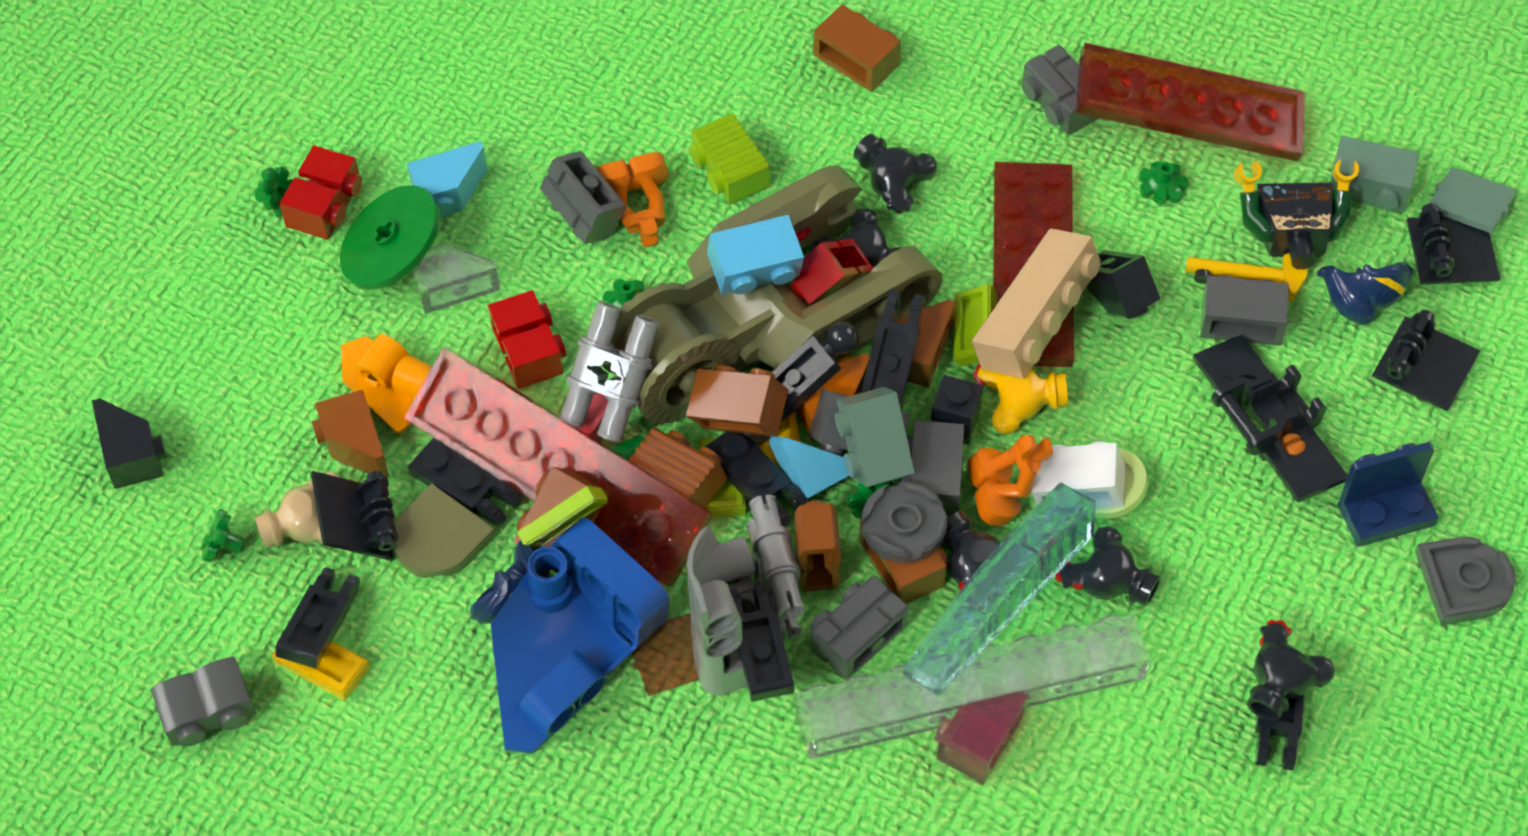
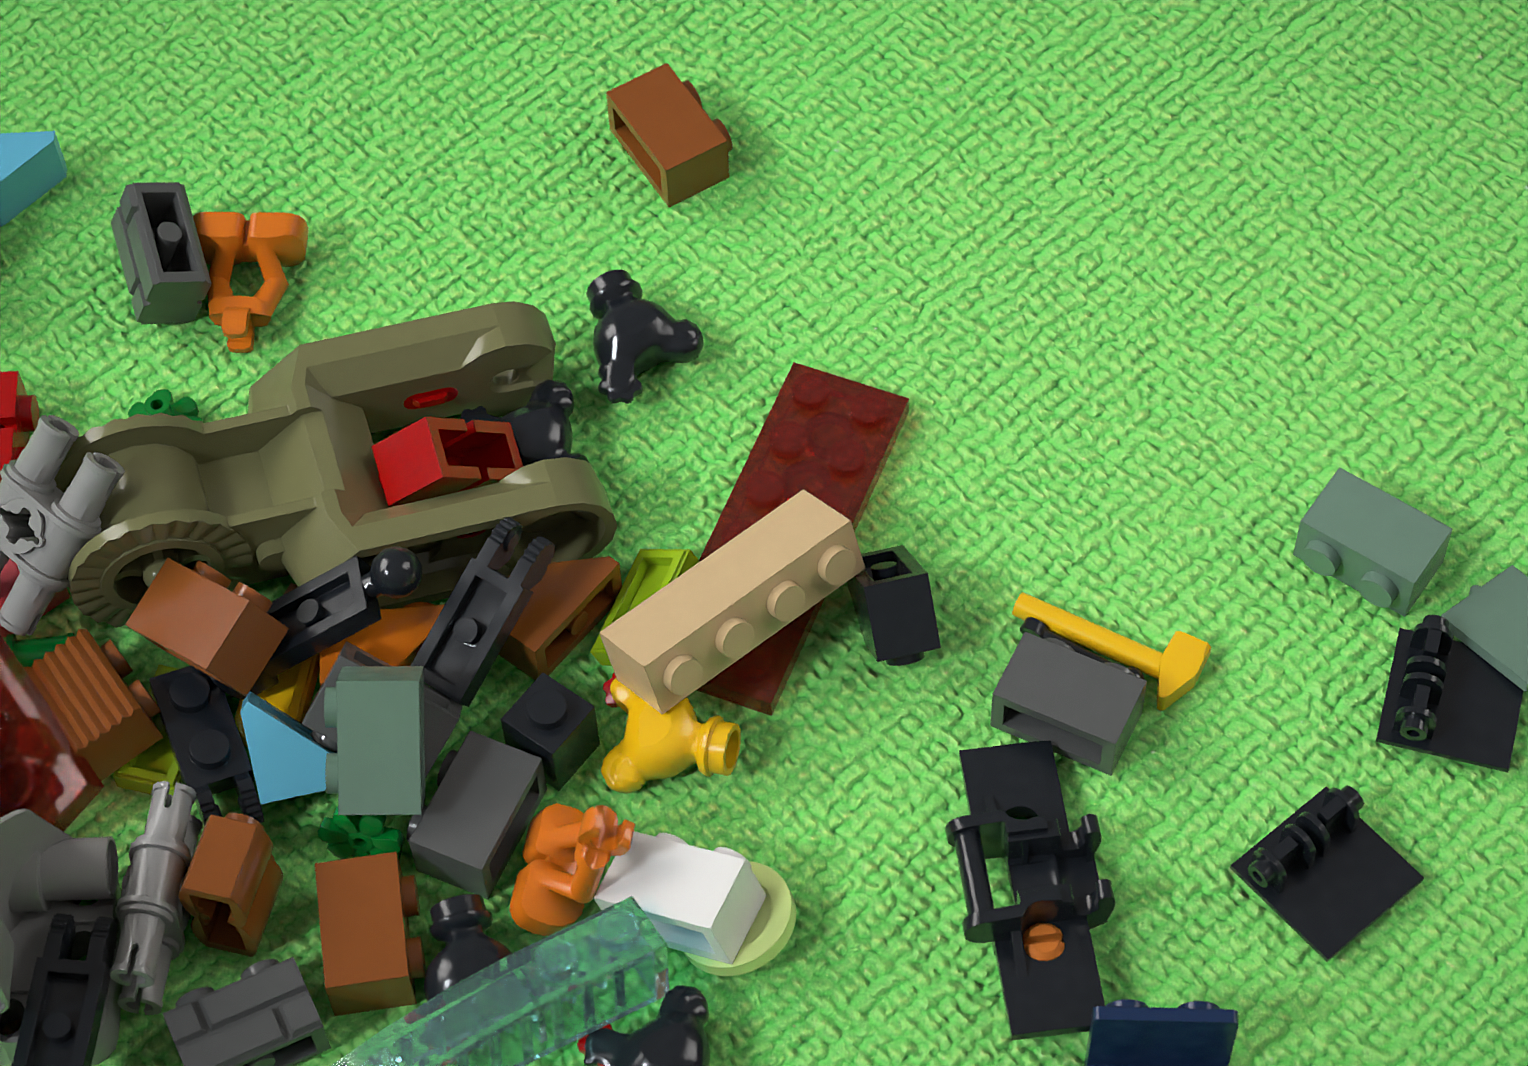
camera: 20 degrees right, 0 degrees up
lime brick [689,113,770,204] -> none
medium azure piece [707,215,804,295] -> none
dark grey tile [862,482,947,563] -> none
dark grey brick [1021,45,1107,135] -> none
clear red plate [1075,43,1305,162] -> none
green plant [1138,161,1188,204] -> none
torso [1233,159,1359,270] -> none
dark blue hair [1317,262,1413,325] -> none

